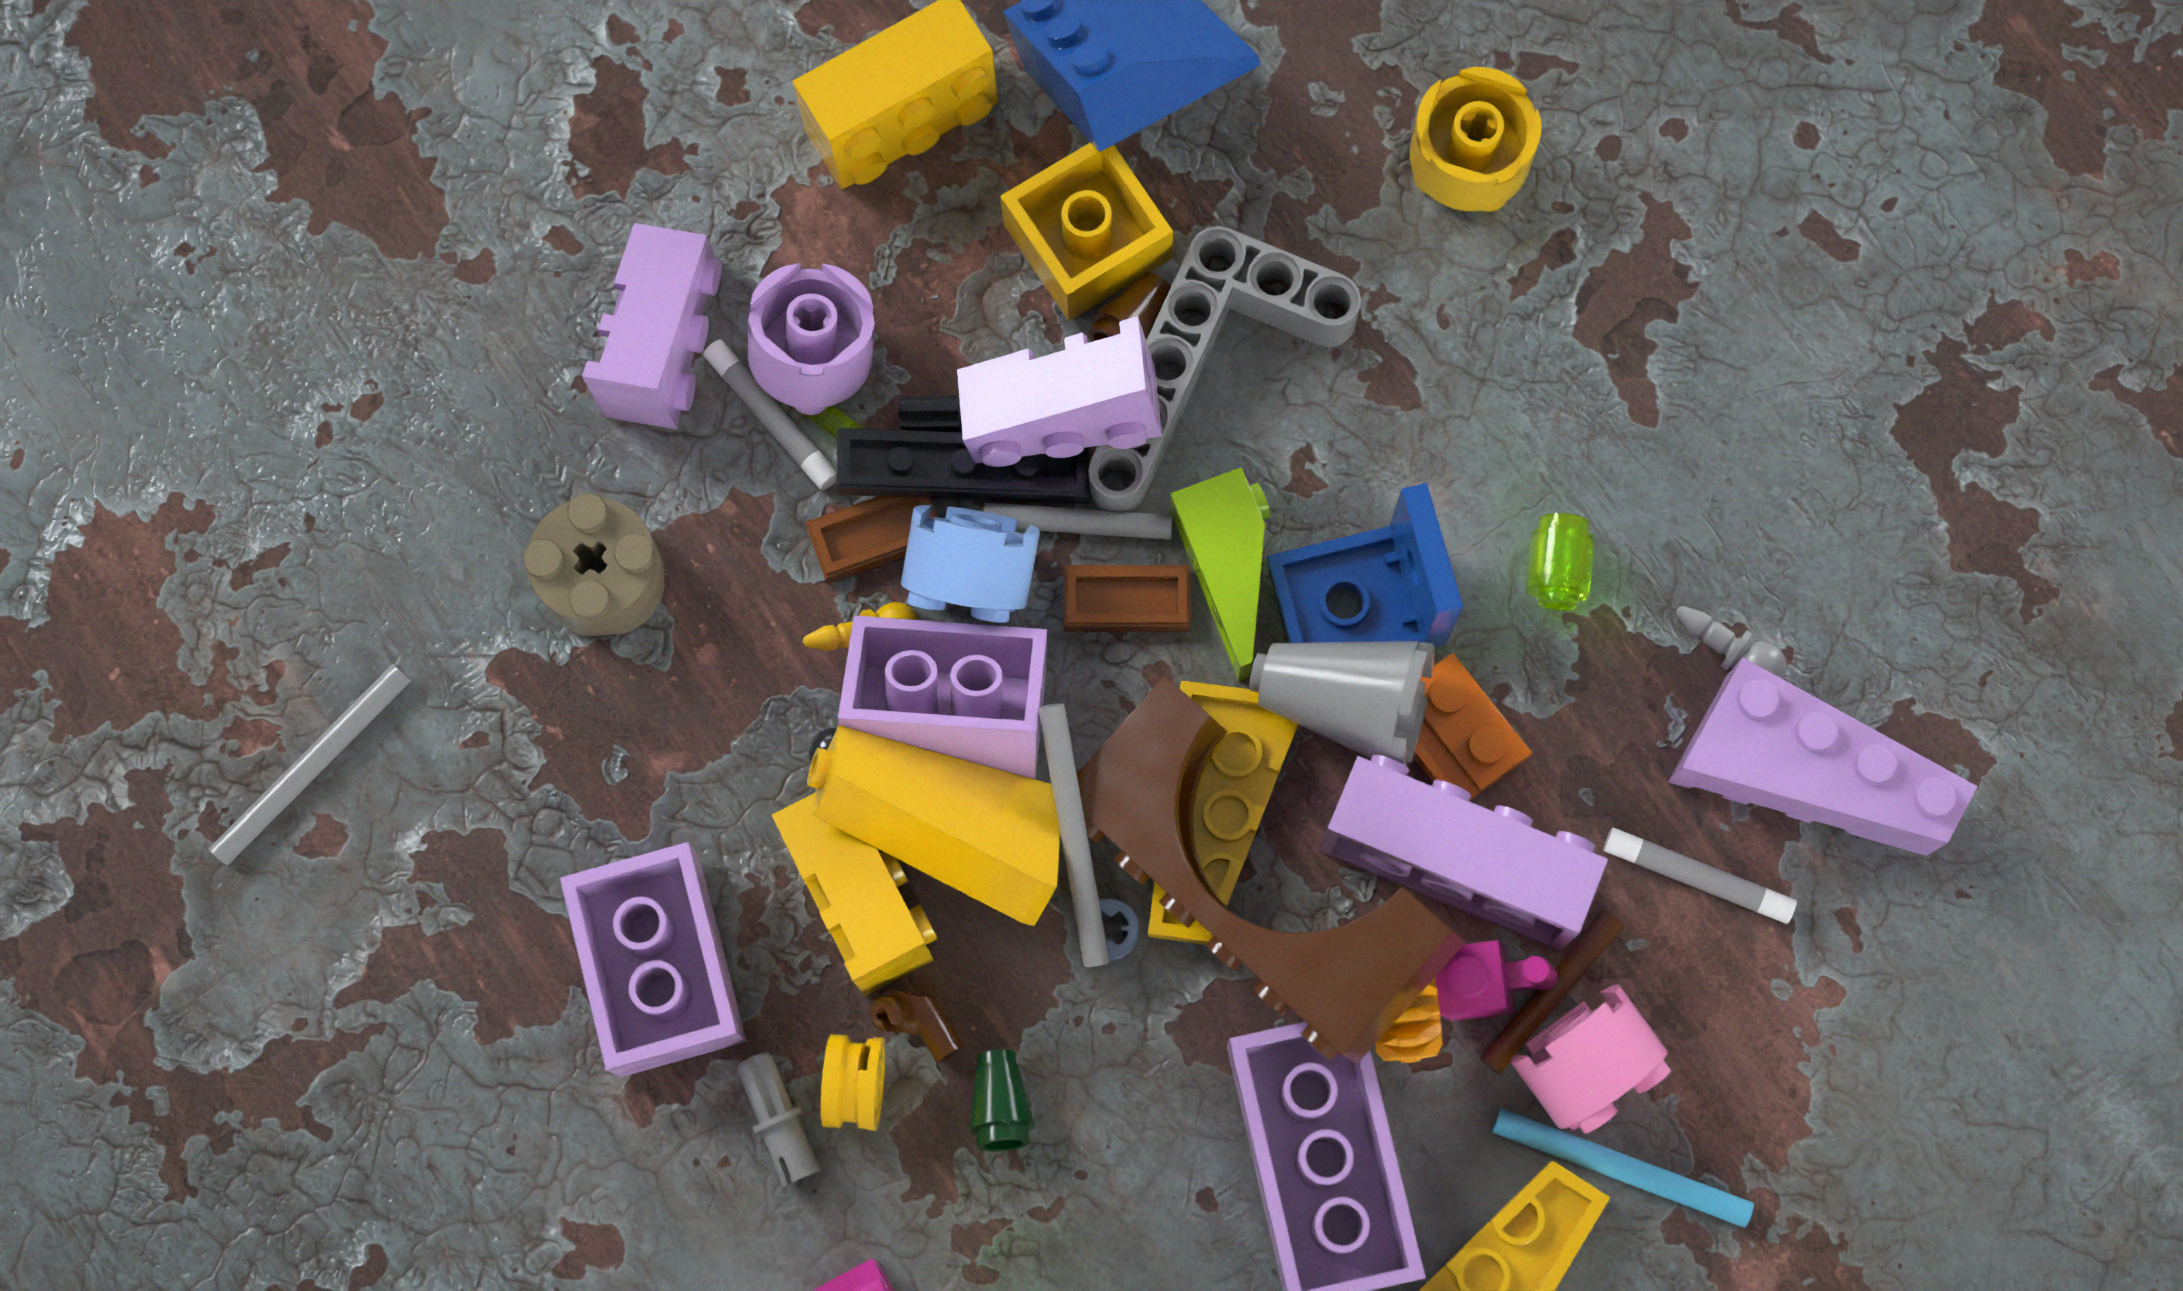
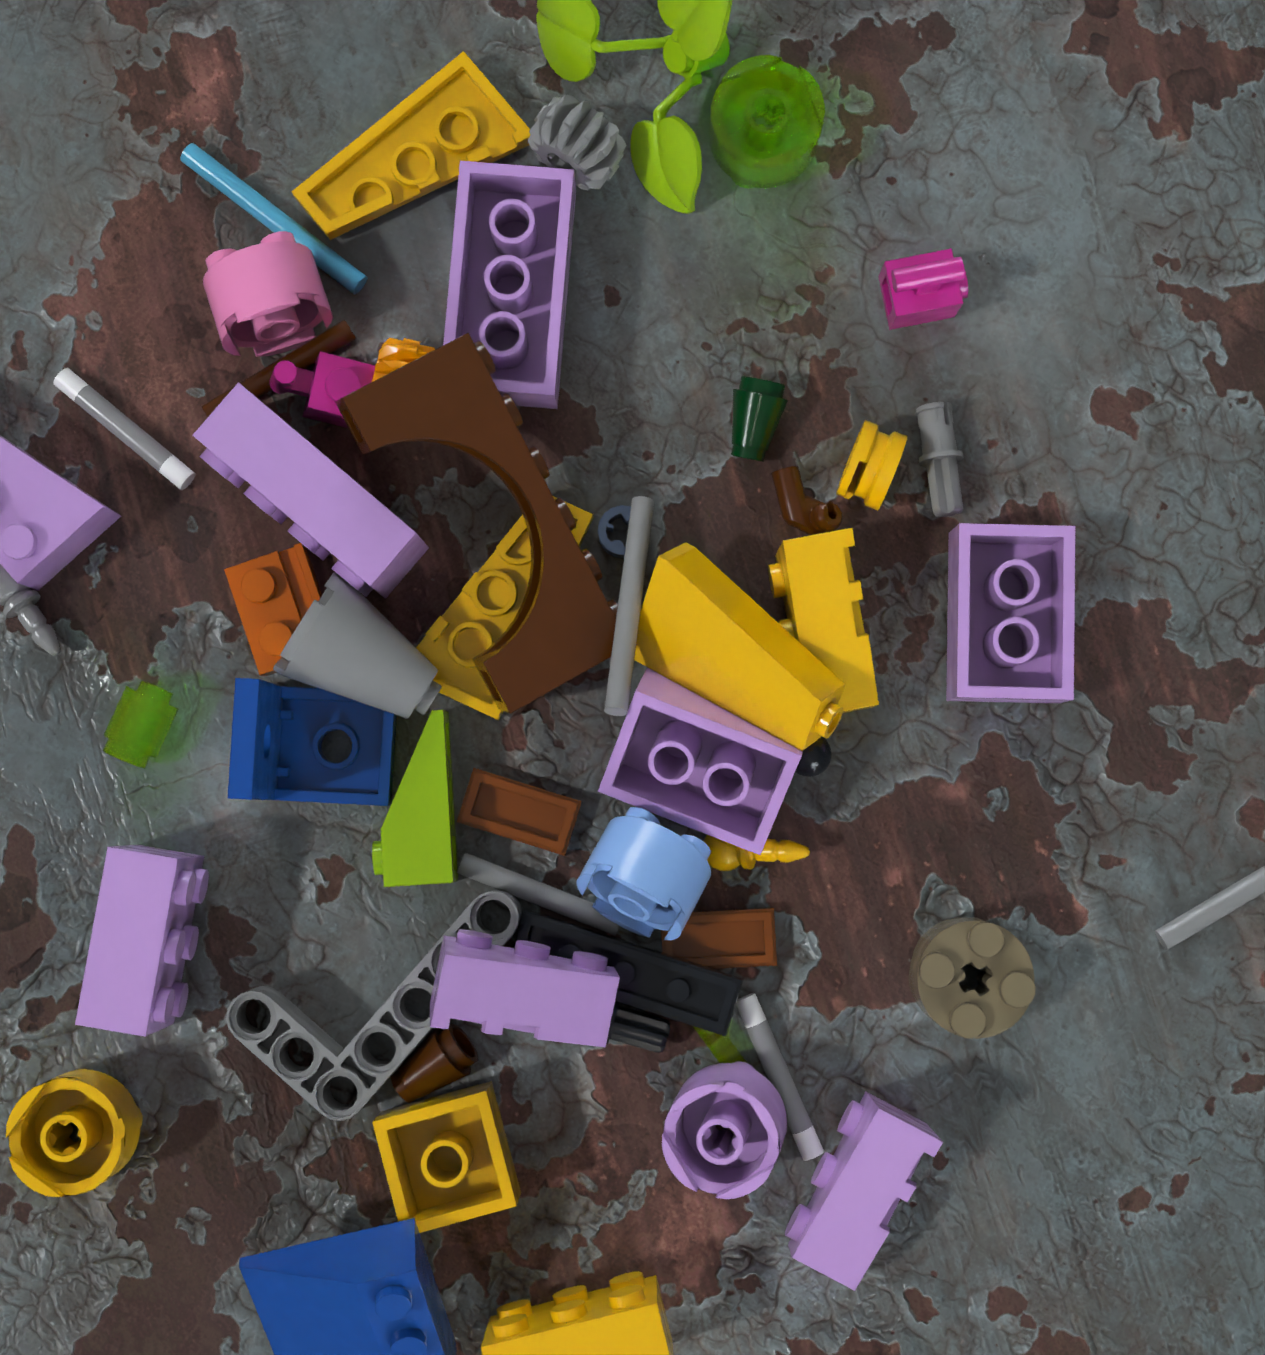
camera: 160 degrees left, 10 degrees up
none -> lavender brick [75,845,209,1037]

